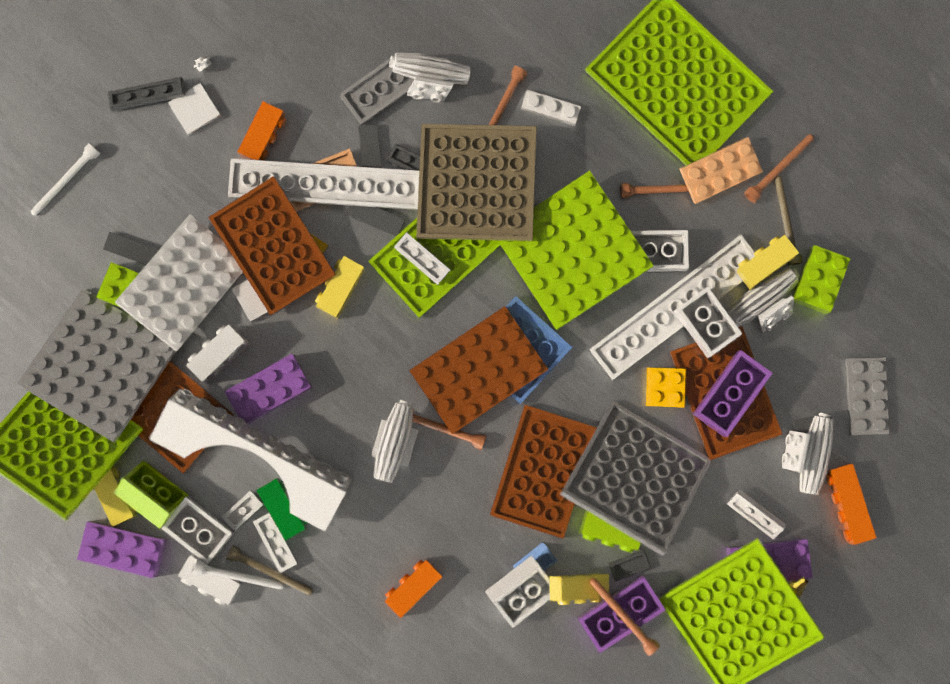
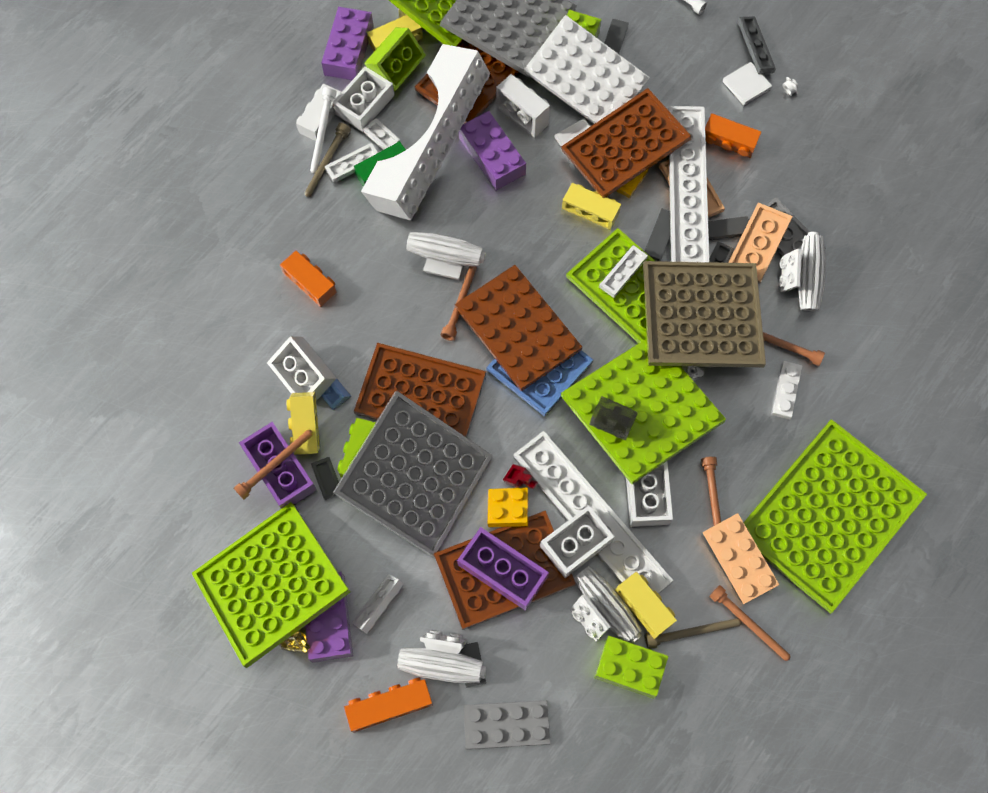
camera: 90 degrees right, 15 degrees down
none -> dark red plate [503,464,538,489]
none -> clear smoke brick [589,396,638,440]
none -> light nougat plate [729,202,793,283]

